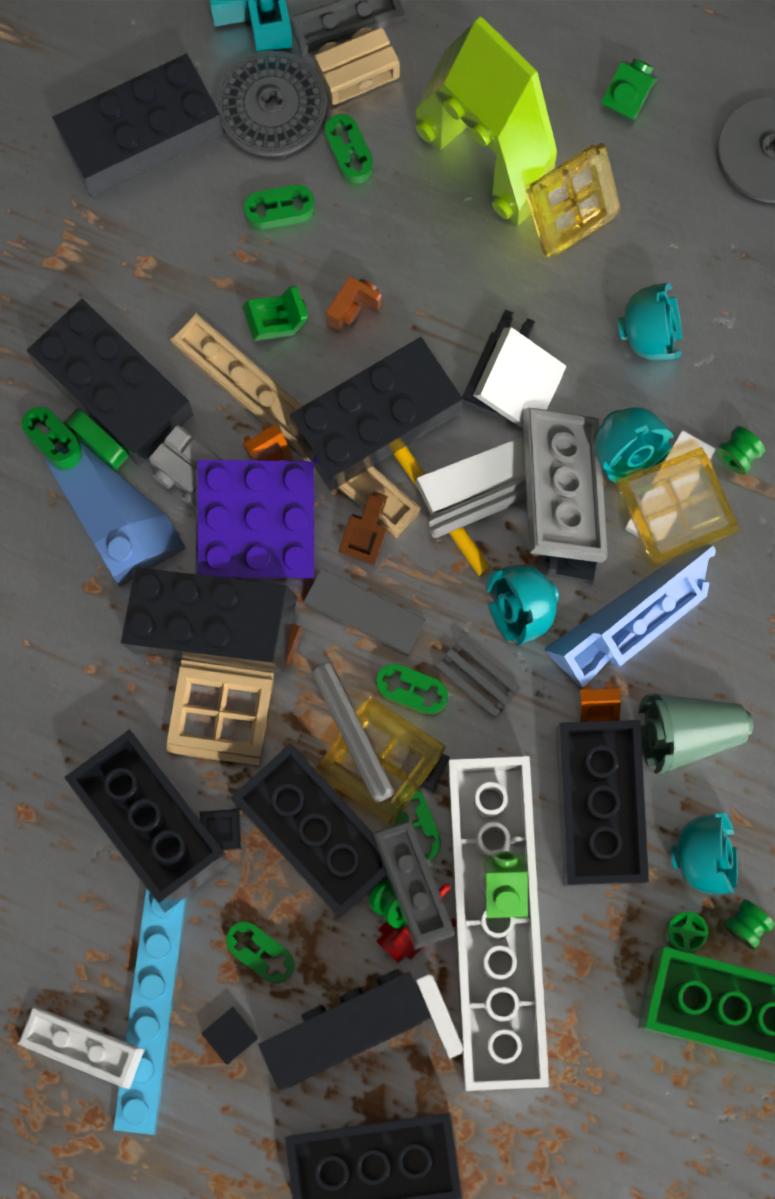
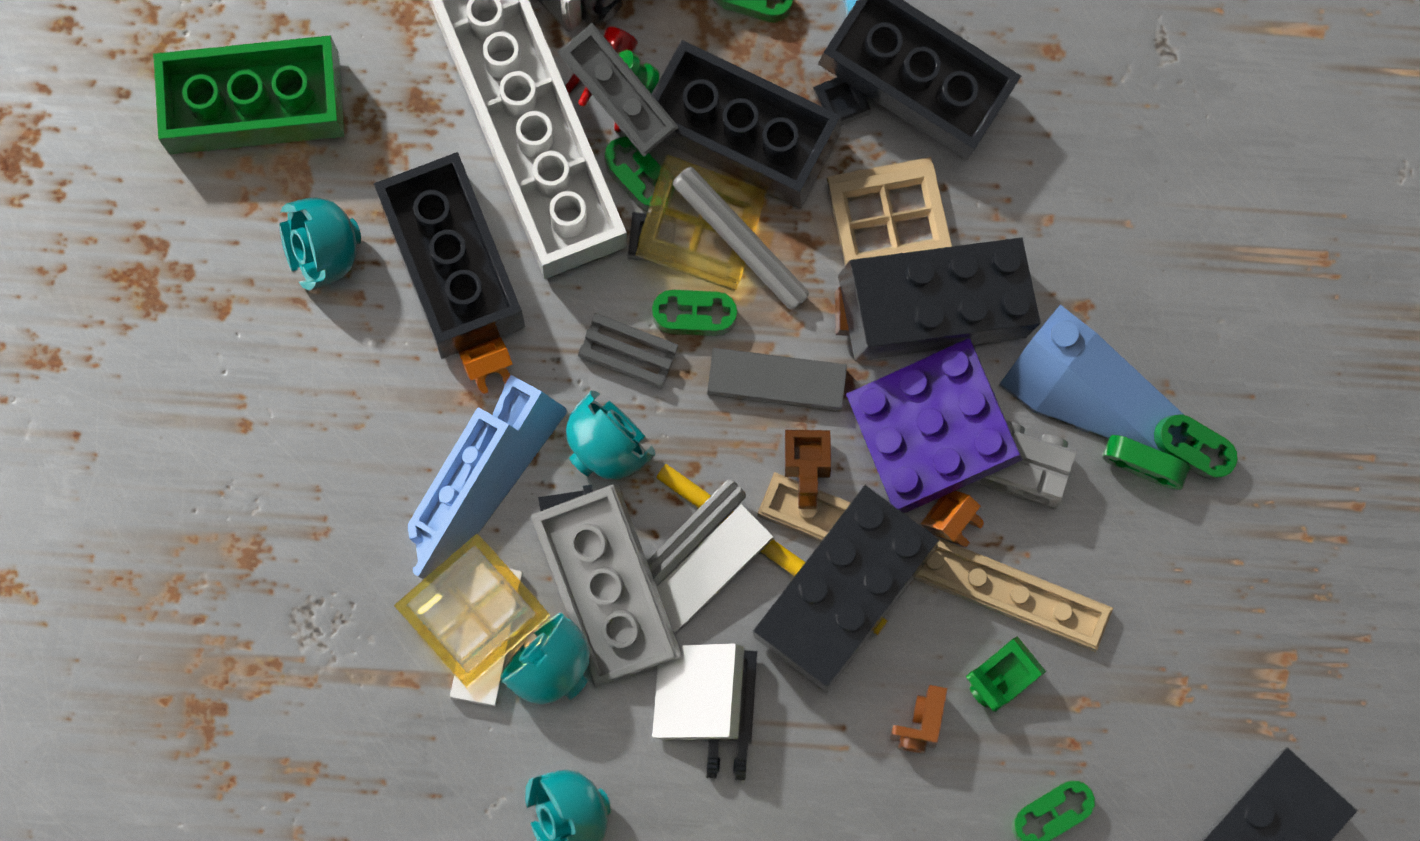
camera: 155 degrees right, 0 degrees up
black brick [26,298,193,466] -> none
bright green bracket [484,851,528,918] -> none
sand green cone [638,693,753,774] -> none
green wheel [664,911,708,953] -> none
green wheel [716,426,766,475] -> none
green wheel [723,899,775,950] -> none

